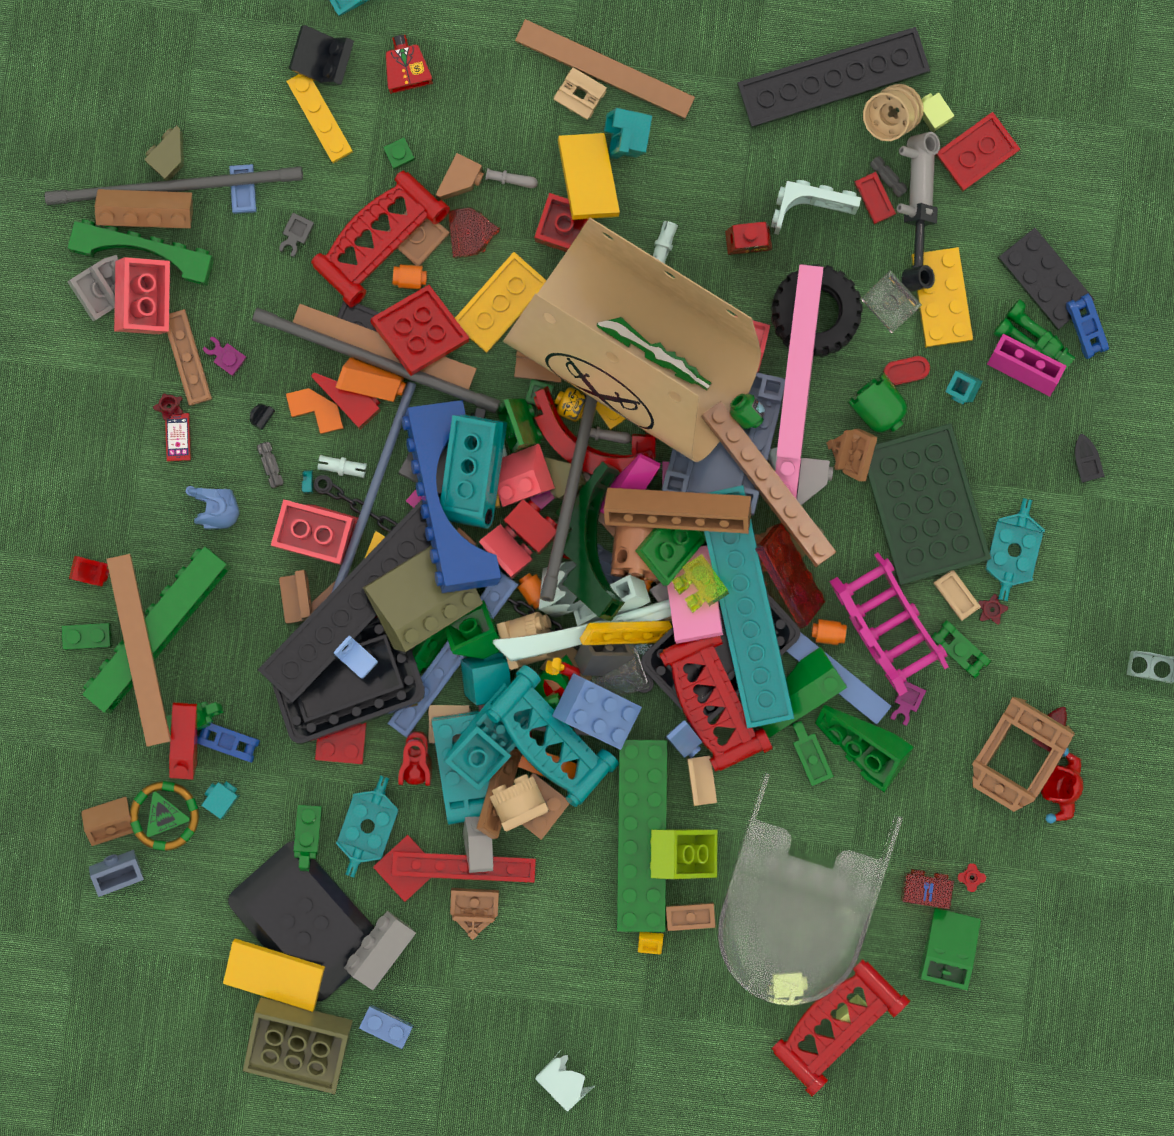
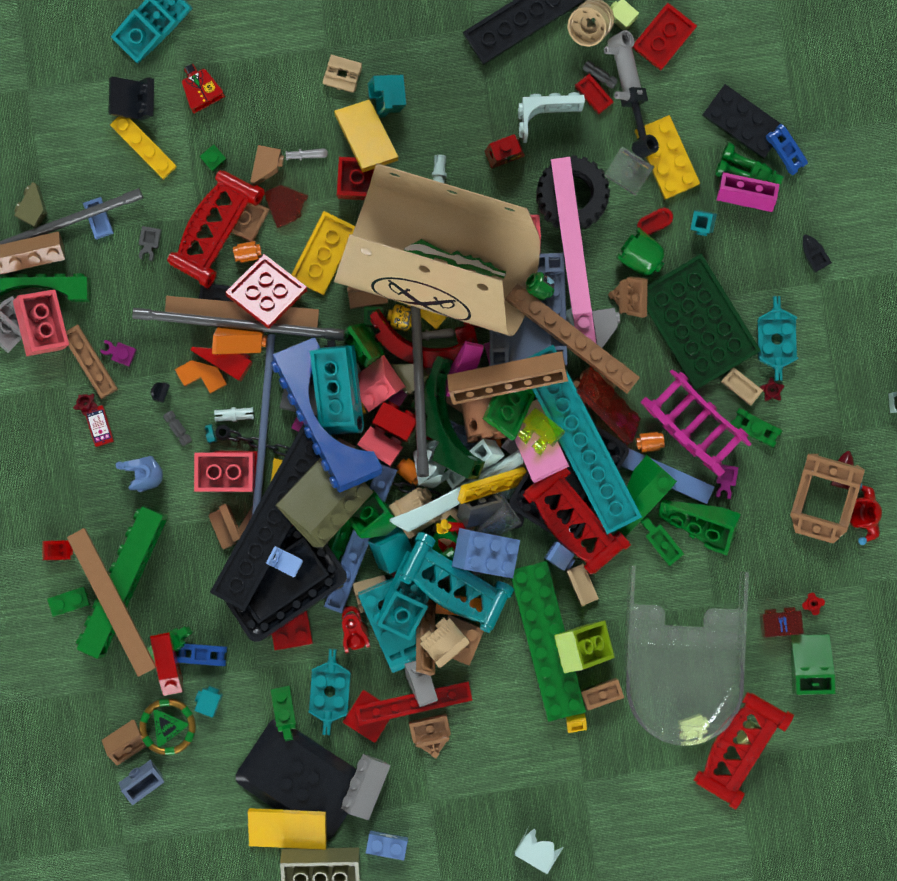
camera: 15 degrees left, 0 degrees up
medium nougat tile [515,19,695,120] -> none

